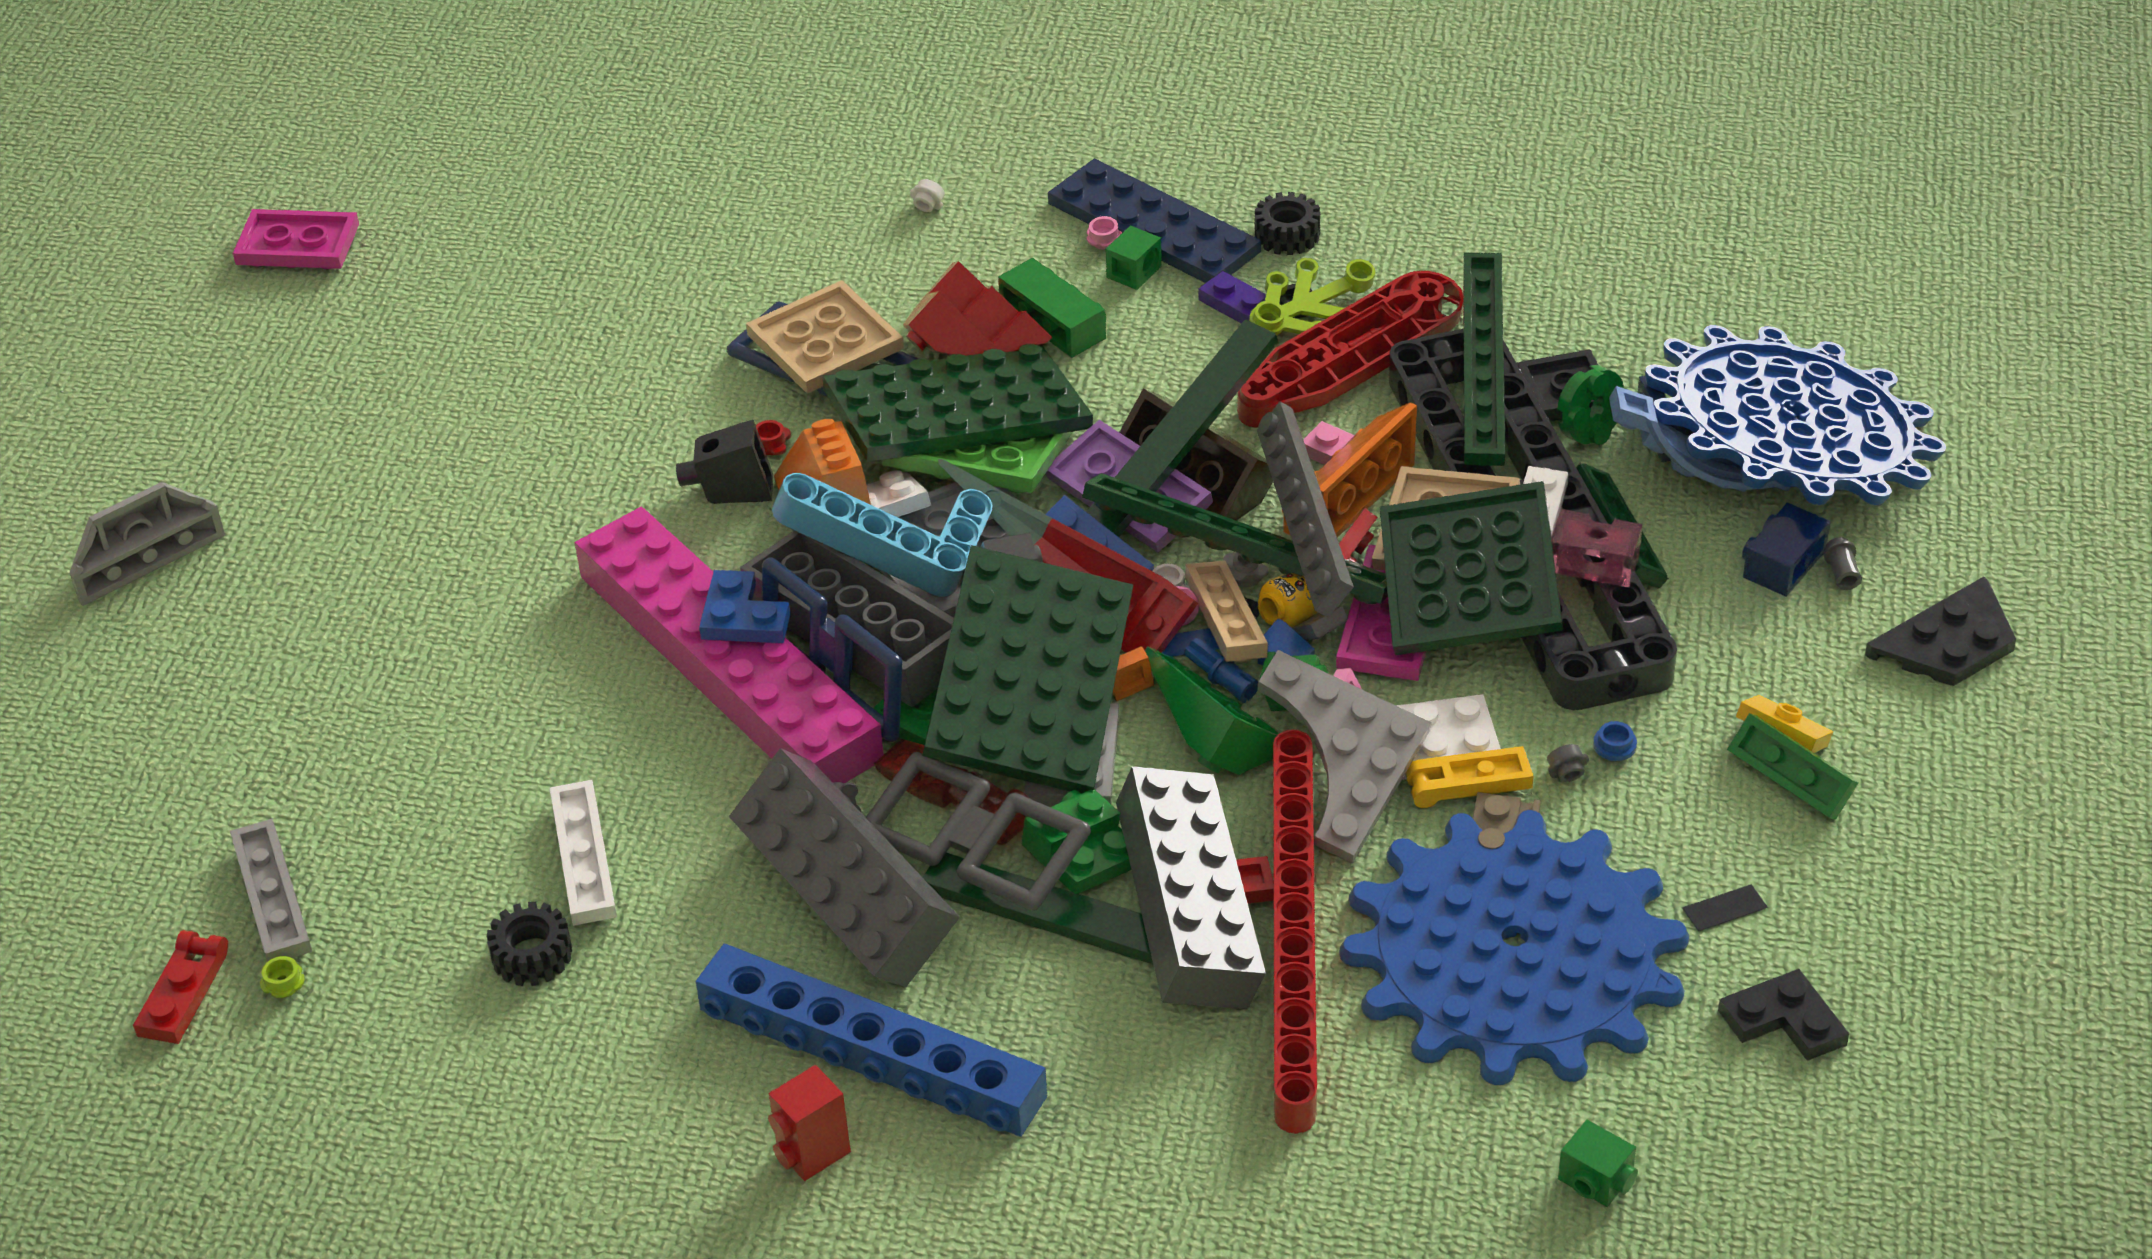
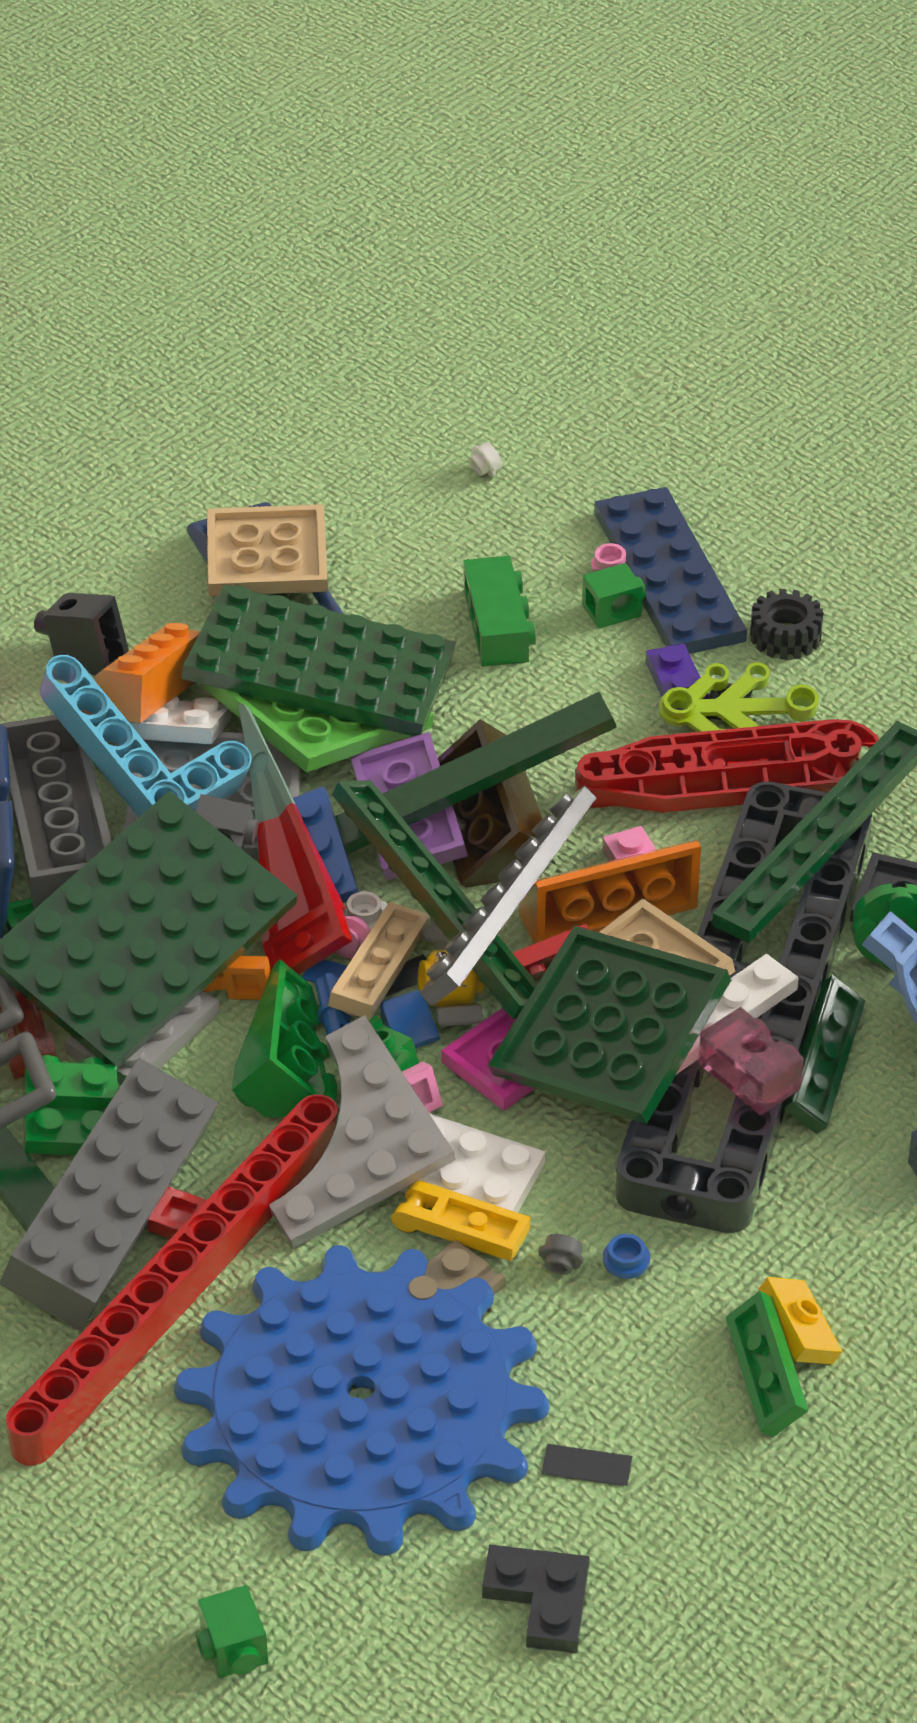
camera: 30 degrees right, 0 degrees up
red plate [756,420,791,455] -> none
red brick [903,261,1052,356] -> none

